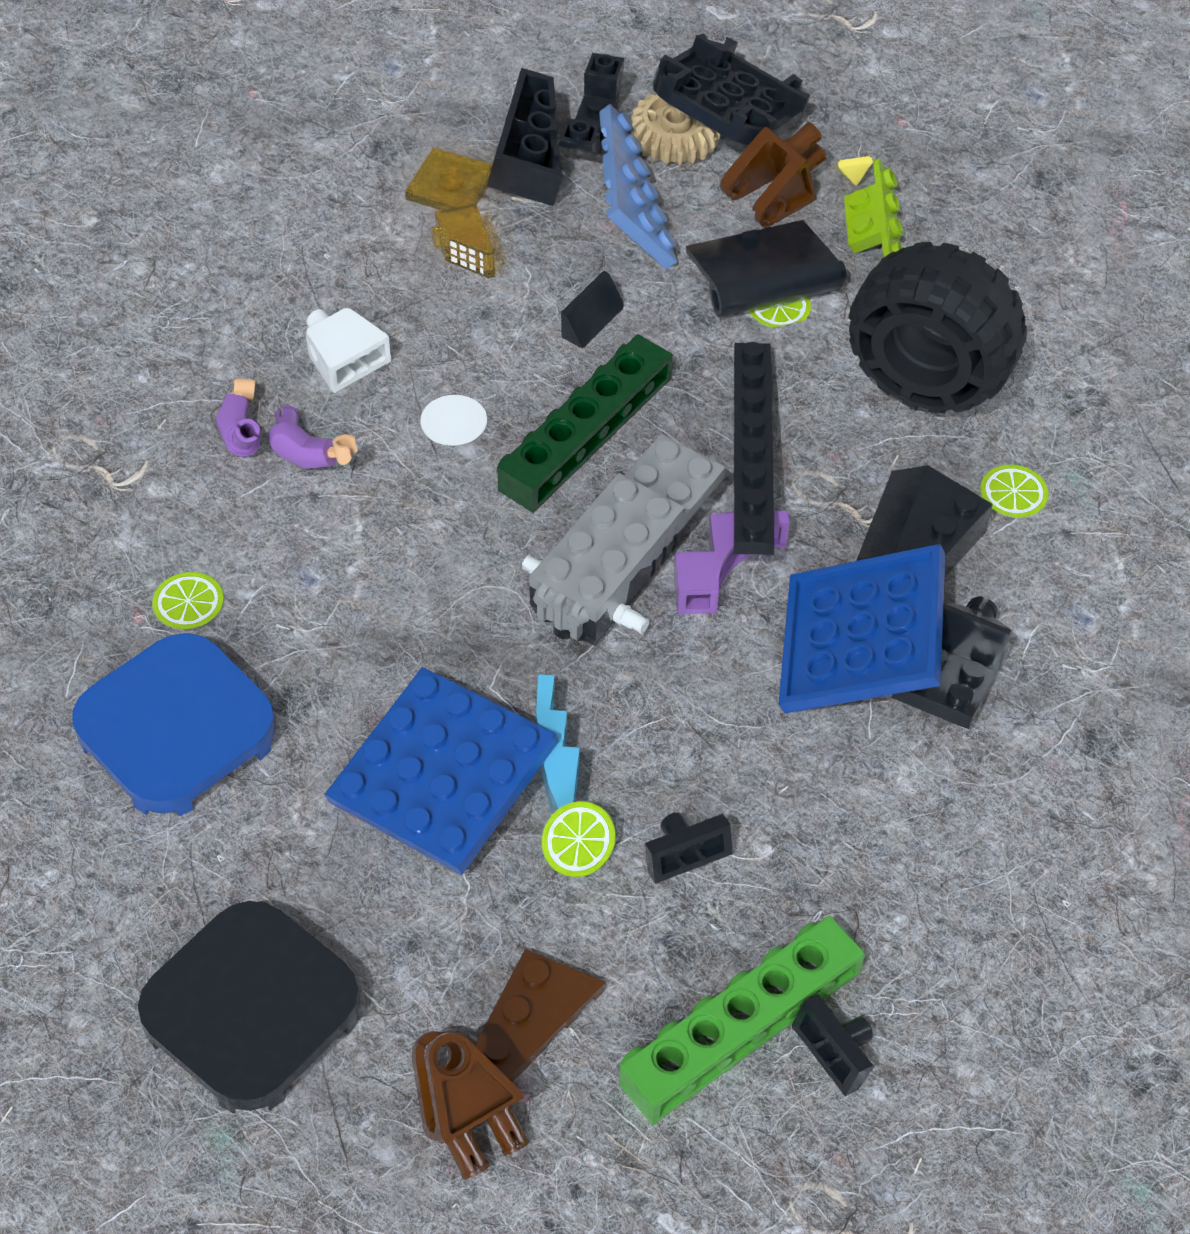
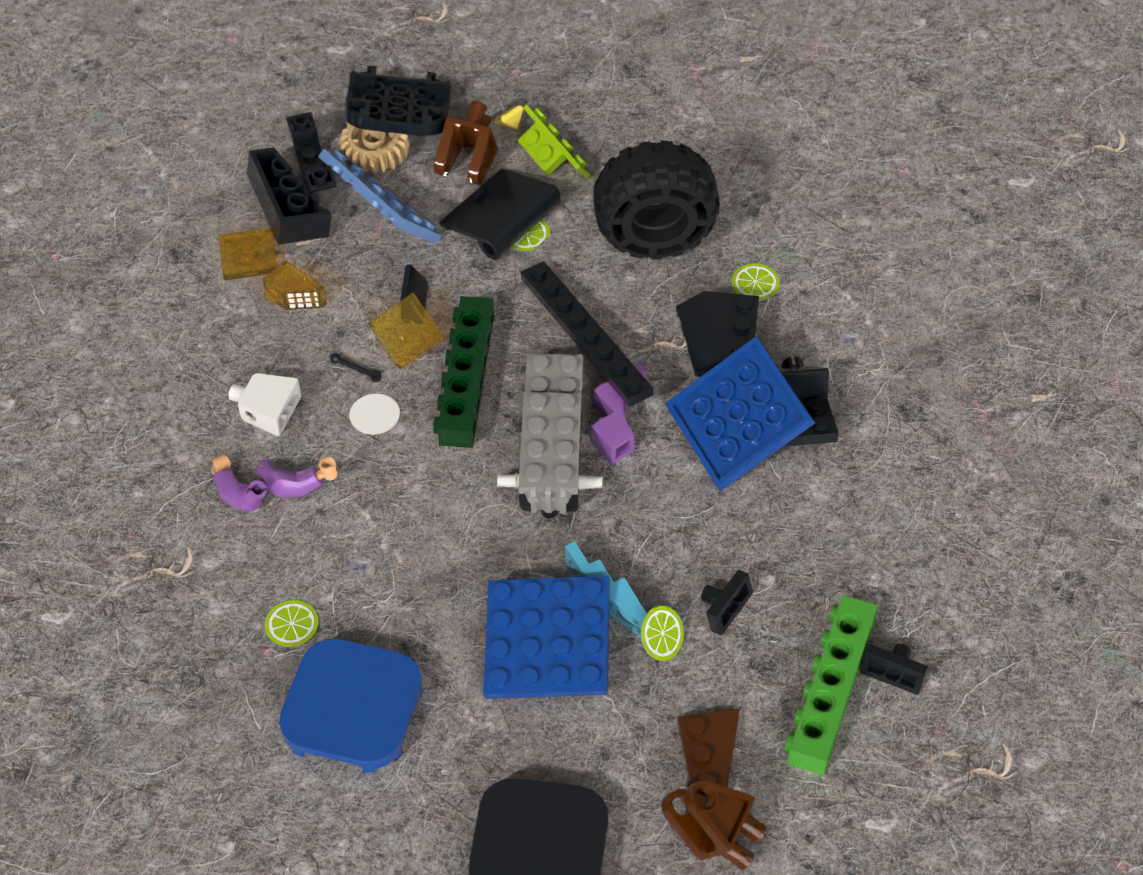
camera: 30 degrees left, 0 degrees up
none -> black hinge [330,353,382,382]
none -> clear yellow tile [368,292,444,369]

